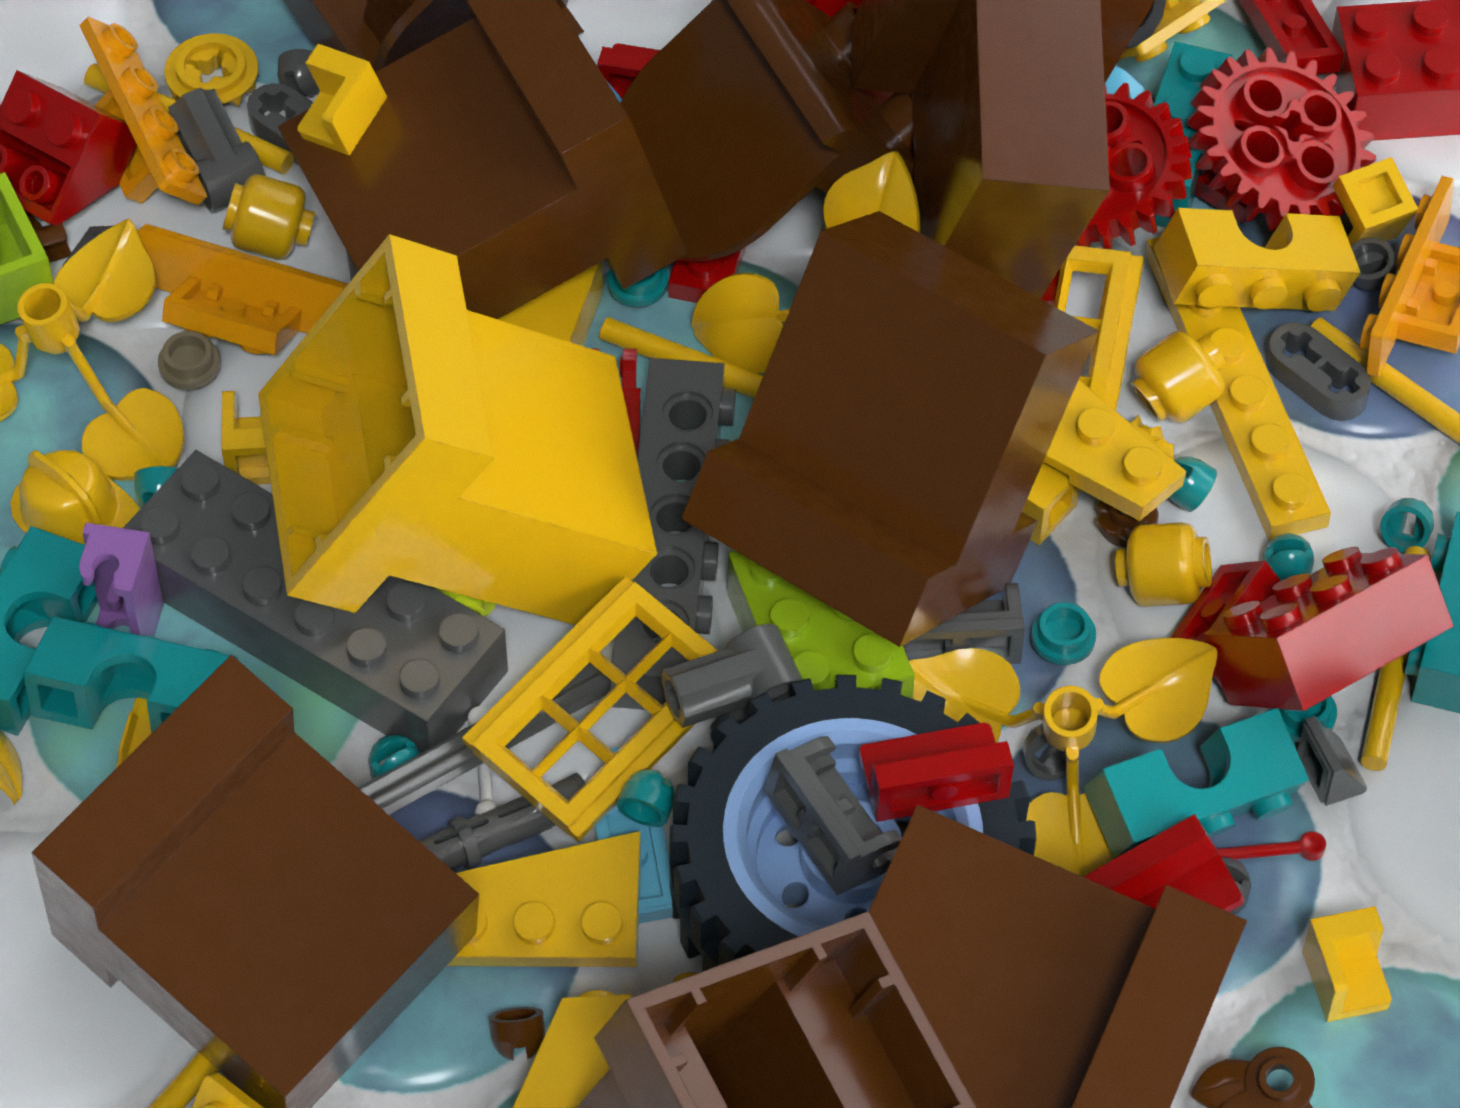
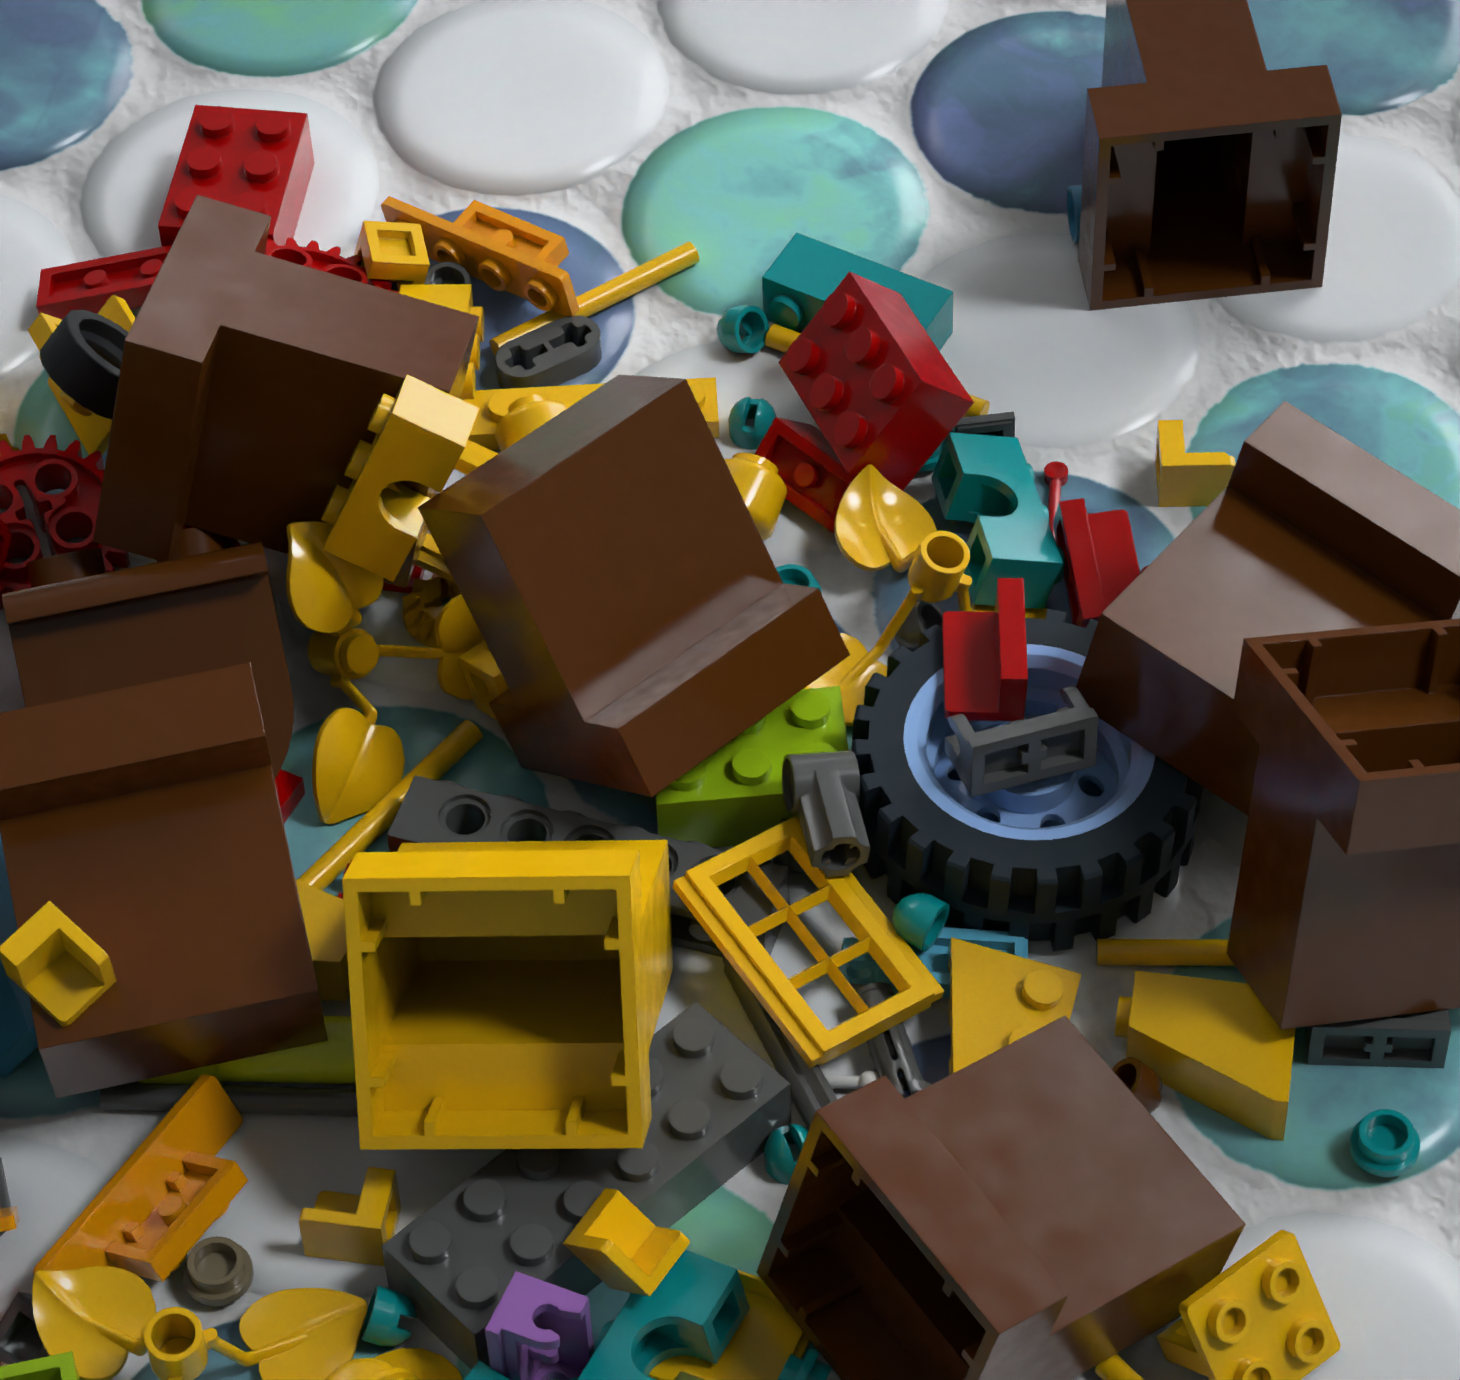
camera: 75 degrees left, 5 degrees down
yellow head [222,174,315,260] -> none
none -> yellow arch [321,374,479,582]
none -> yellow panel [563,1188,690,1297]

